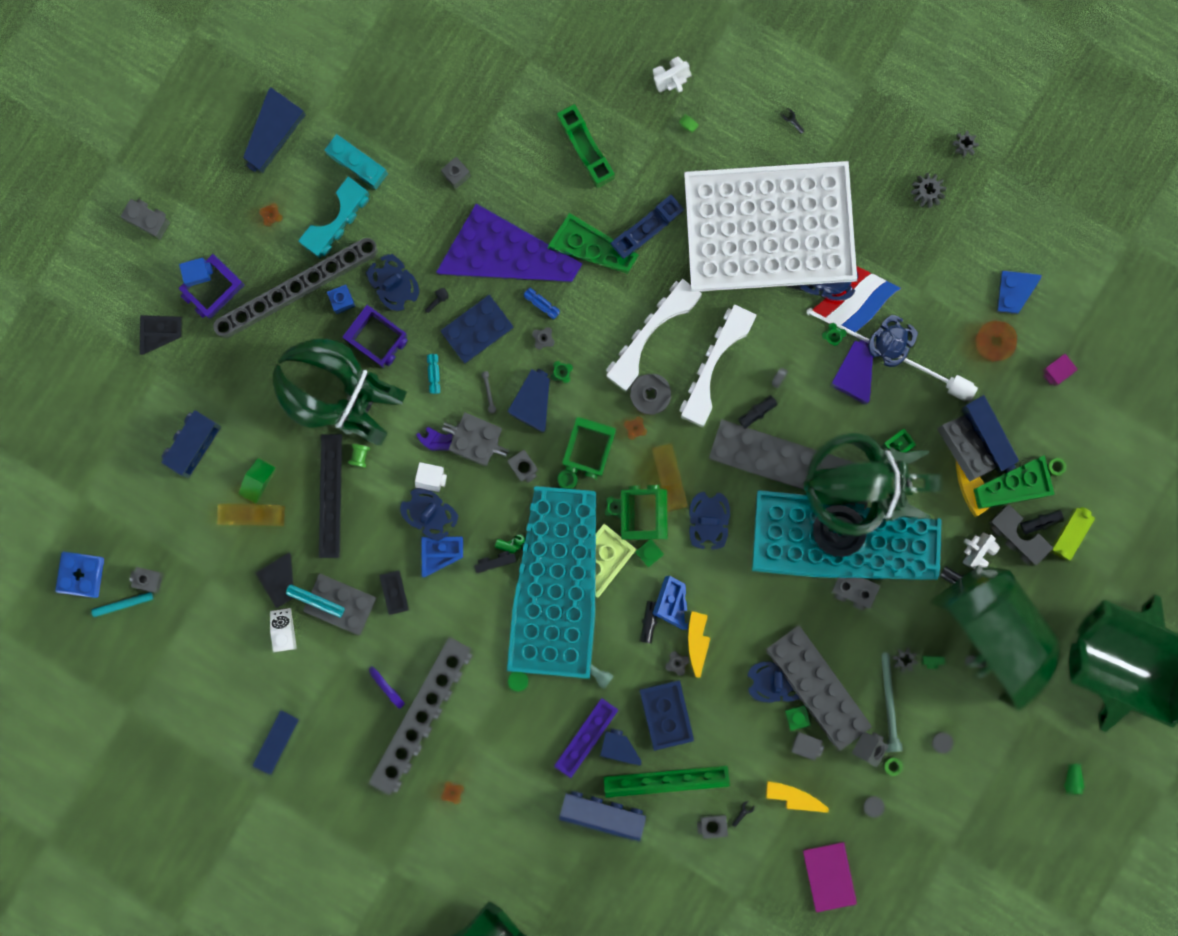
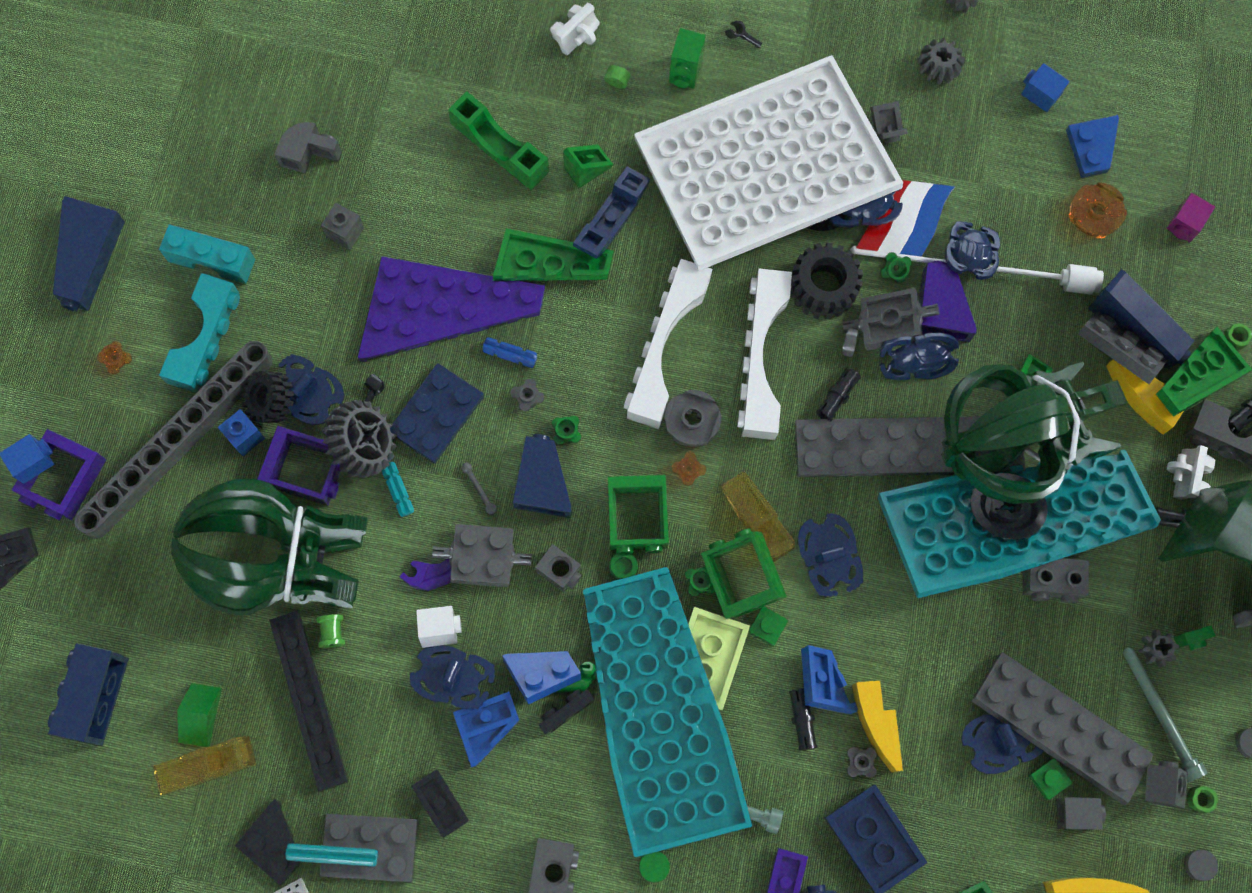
camera: 30 degrees left, 10 degrees down
none -> black tyre [241,371,294,423]
none -> dark grey brick [274,122,342,173]
none -> dark grey gear [322,400,397,478]
none -> wing [503,651,581,704]
none -> green slope [563,144,614,188]
none -> green brick [669,28,706,89]
none -> black tyre [790,242,863,320]
none -> dark grey plate [843,288,940,351]
none -> dark grey bracket [870,101,908,143]
none -> dark blue shield [879,333,959,380]
none -> blue brick [1021,63,1070,113]

